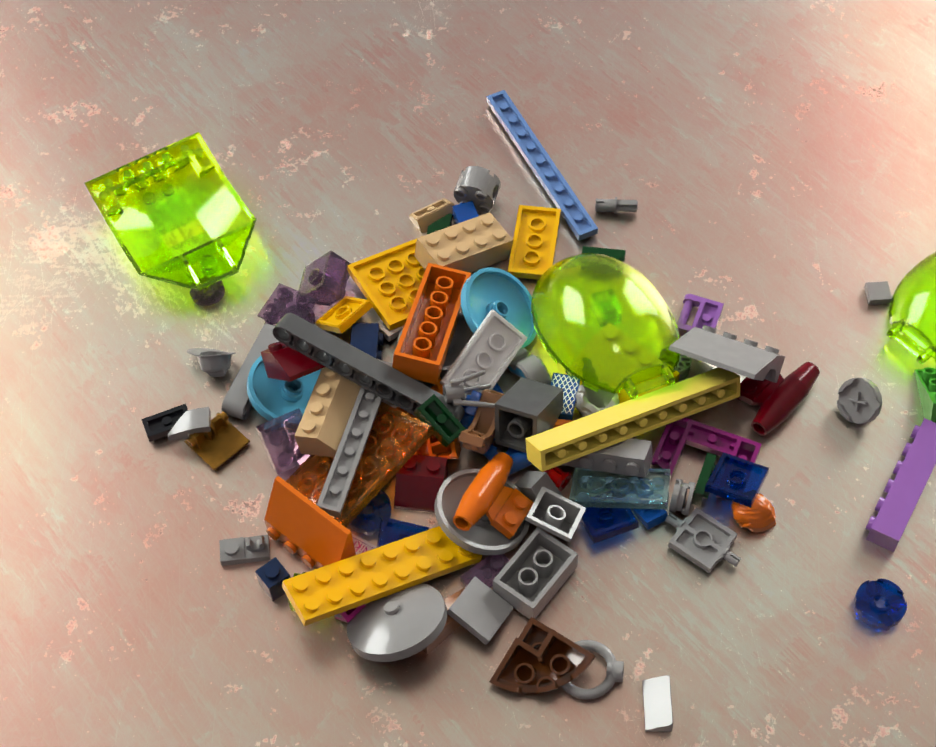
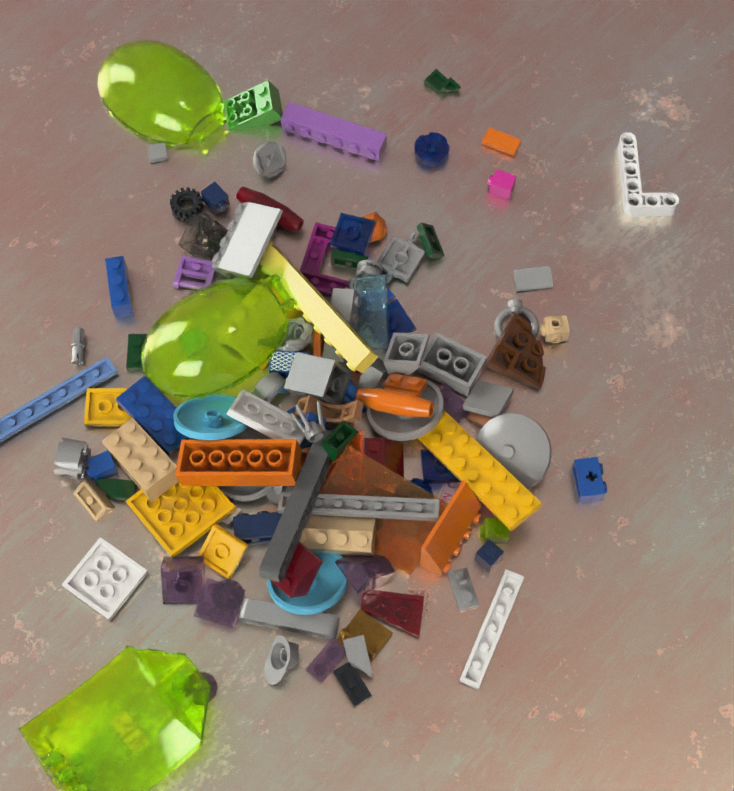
camera: 100 degrees left, 10 degrees up
none -> white plate [62,537,148,621]
none -> blue arch [105,256,134,317]
none -> blue plate [116,376,190,456]
none -> black tyre [170,187,204,223]
none -> clear smoke slope [178,211,228,261]
none -> dark blue brick [201,182,230,215]
none -> clear purple plate [306,638,346,684]
none -> dark red wing [361,589,424,638]
none -> dark green plate [416,222,445,260]
none -> white plate [459,569,524,690]
none -> orange tile [482,127,521,157]
none -> dark pink brick [487,169,516,199]
none -> tan brick [540,315,570,343]
none -> blue brick [572,457,607,503]

